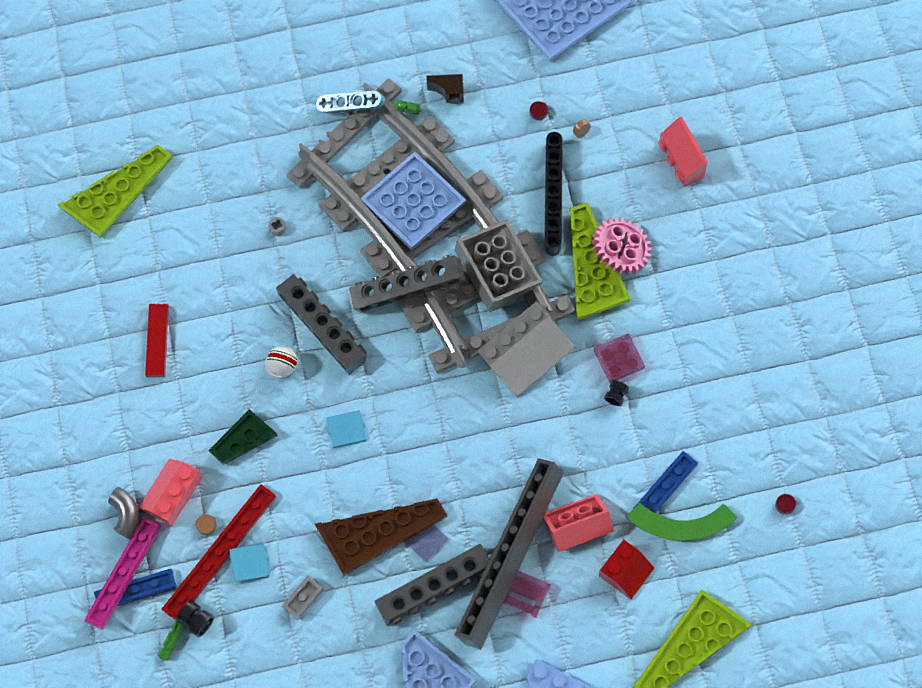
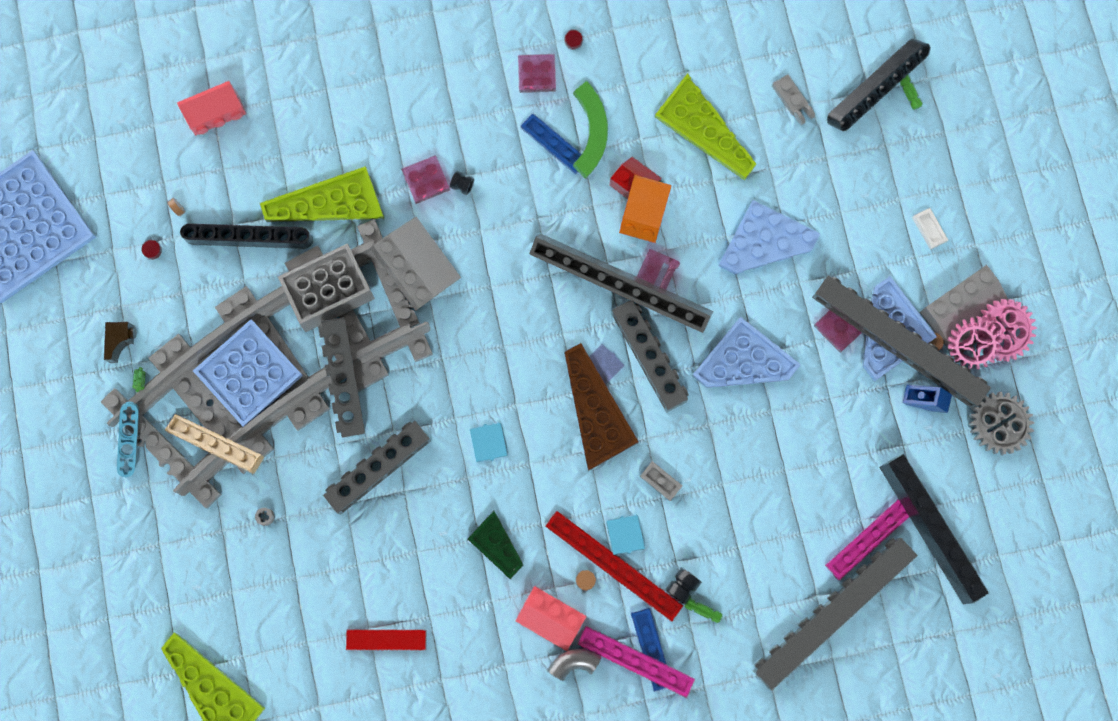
camera: 90 degrees left, 10 degrees up
white helmet [265,347,298,378] -> none
coral slope [543,494,614,552] -> none
bright pink gear [592,217,652,275] -> none
none -> tan tile [165,414,264,474]
none -> clear pink plate [518,54,556,93]
none -> orange slope [619,175,672,243]

